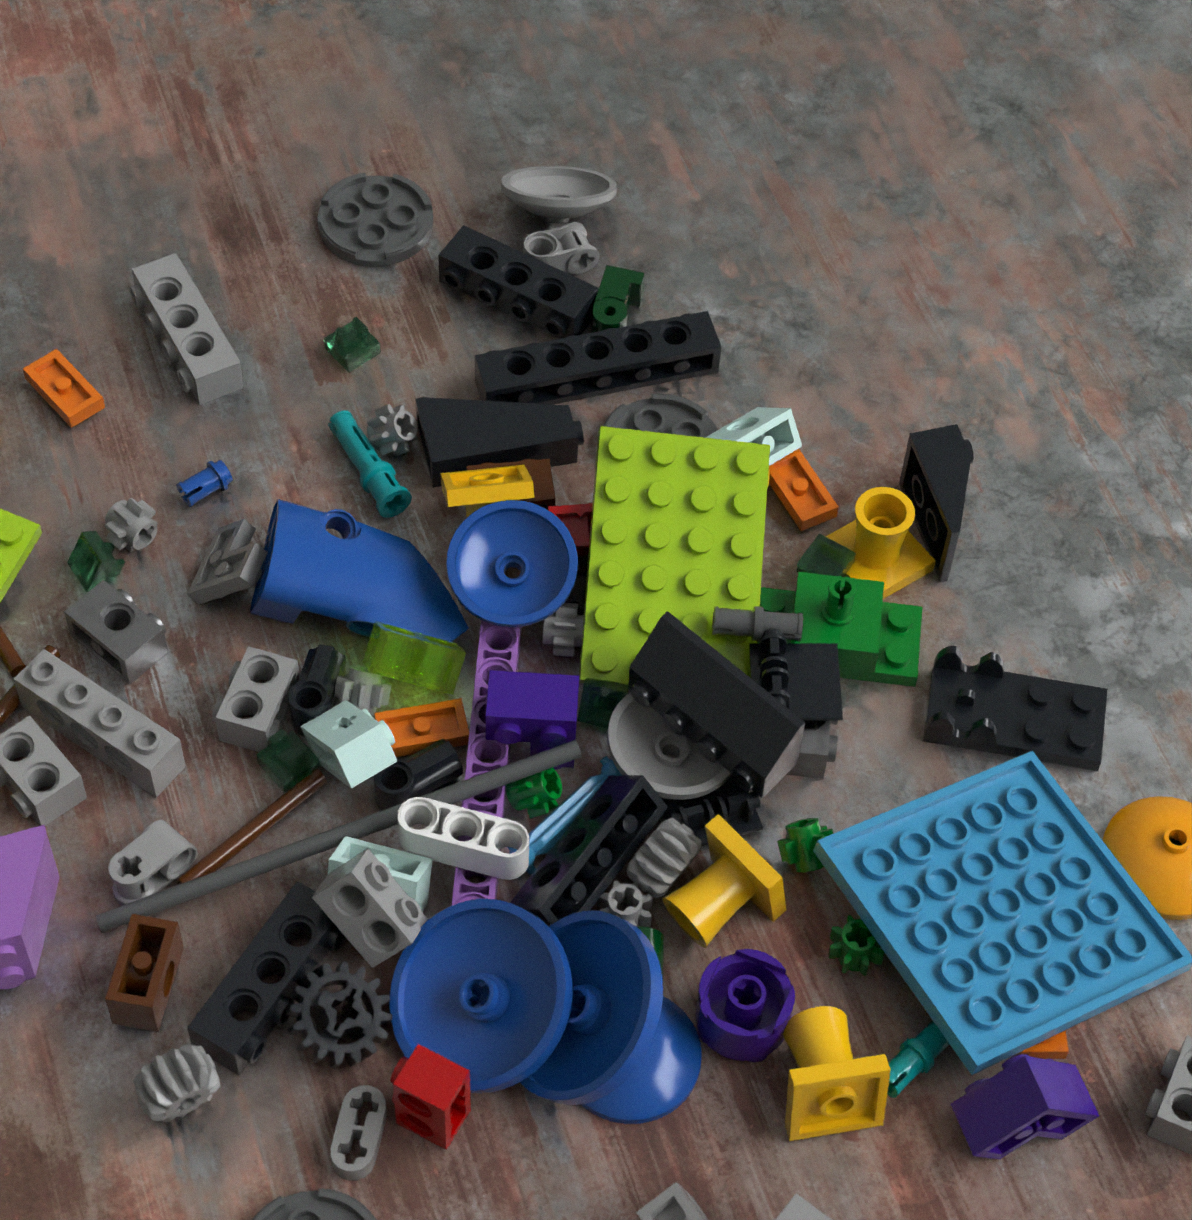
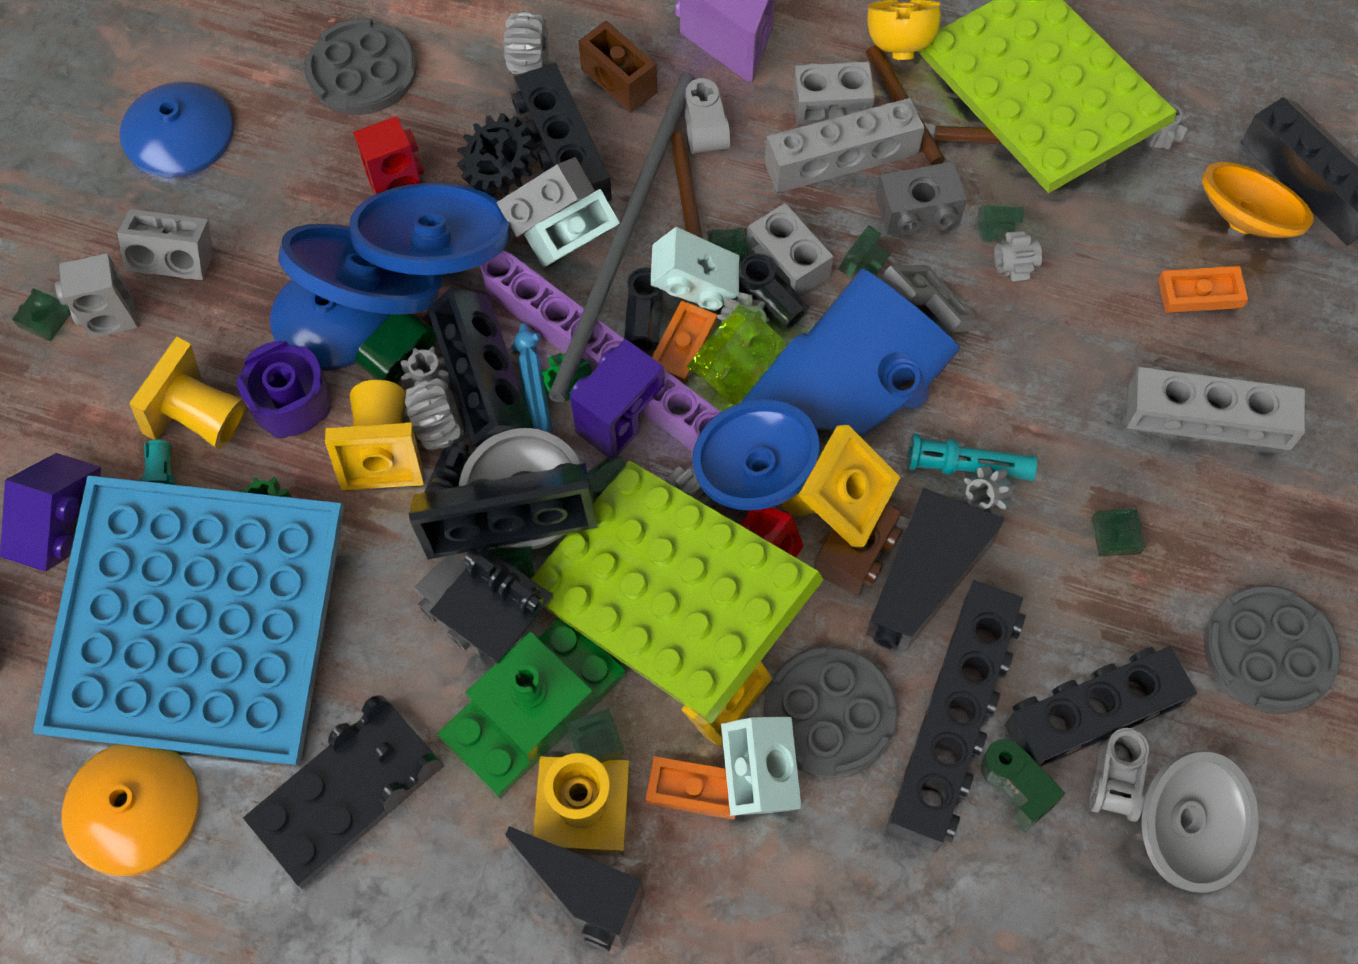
camera: 130 degrees right, 10 degrees up
blue pin [176,460,233,507] -> none
light grey beam [330,1085,387,1180] -> none
white beam [397,797,529,880] -> none
dark grey pin [712,606,803,642] -> none
green gear [777,818,834,873] -> none
none -> clear green tile [838,225,890,278]

